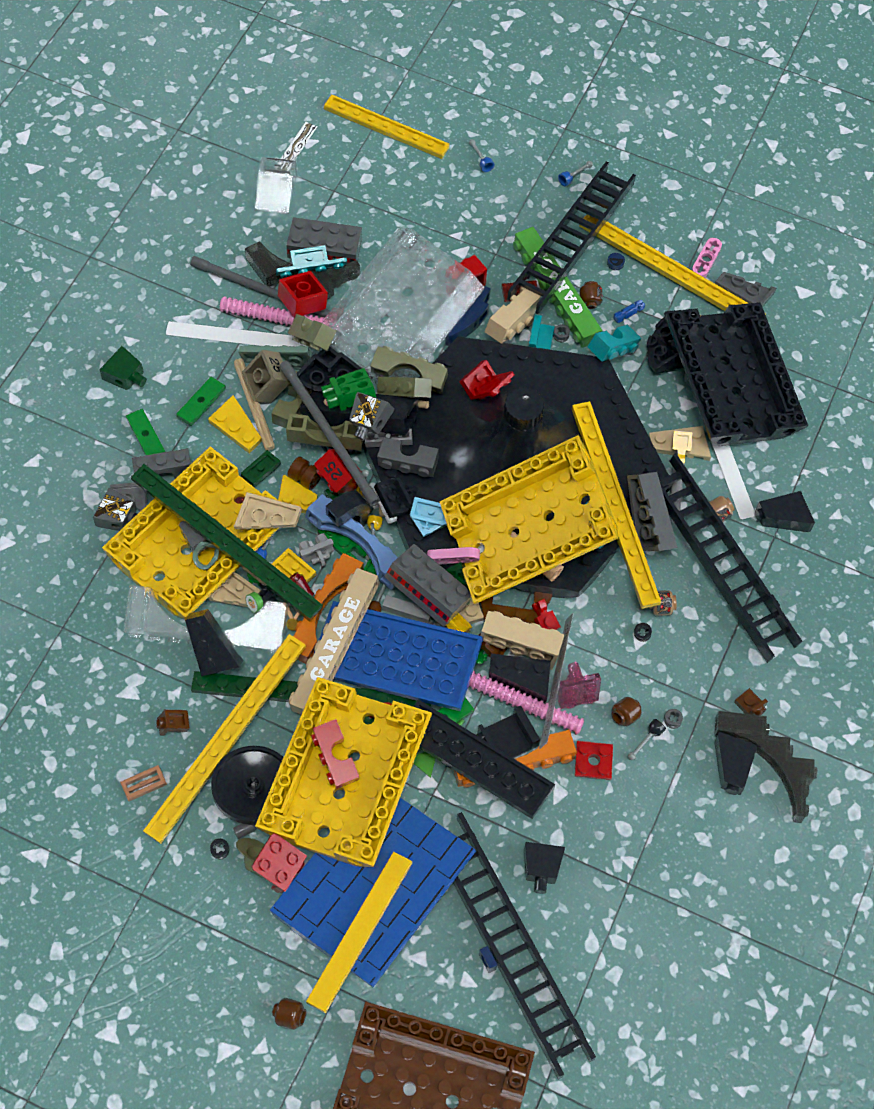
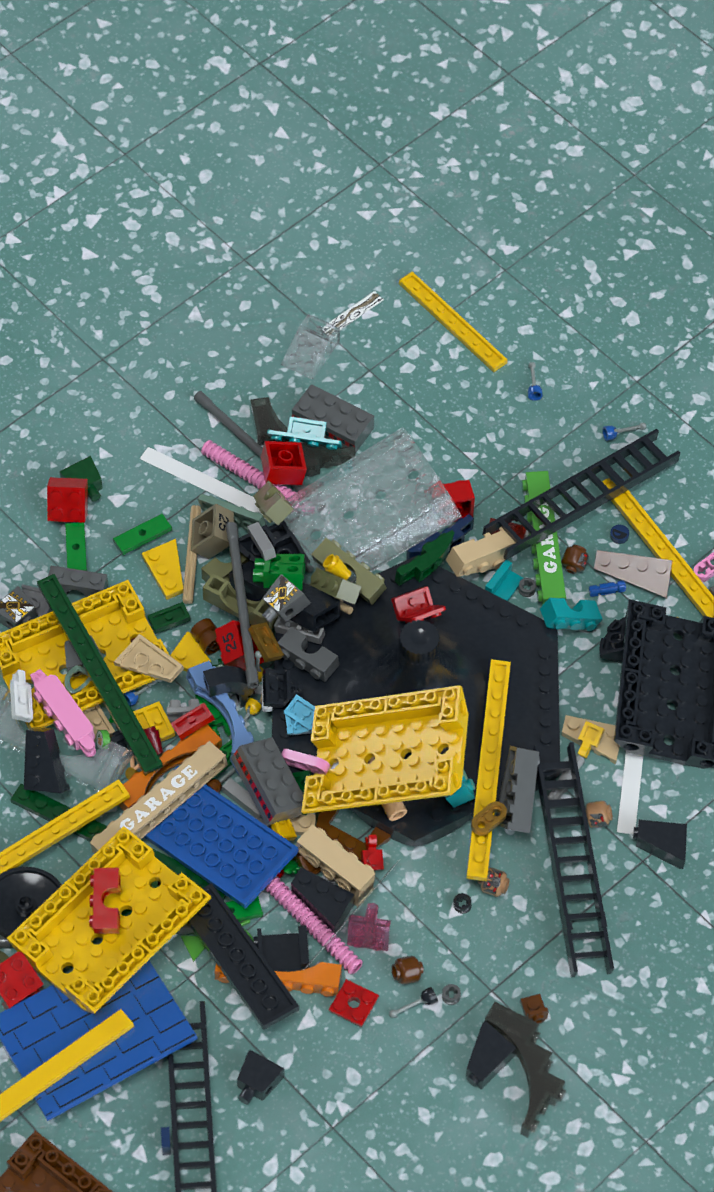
camera: 25 degrees right, 5 degrees down
none -> white hinge [10,669,33,722]
none -> bright pink hinge [30,669,96,757]
none -> red brick [47,477,88,523]
none -> red plate [170,703,215,740]
none -> light grey piece [247,522,276,561]
none -> pearl gold plate [248,622,284,662]
none -> yellow cone [323,554,351,580]
none -> dark green slope [394,530,455,586]
none -> pearl gold plate [471,802,507,836]
none -> wing [594,550,673,599]

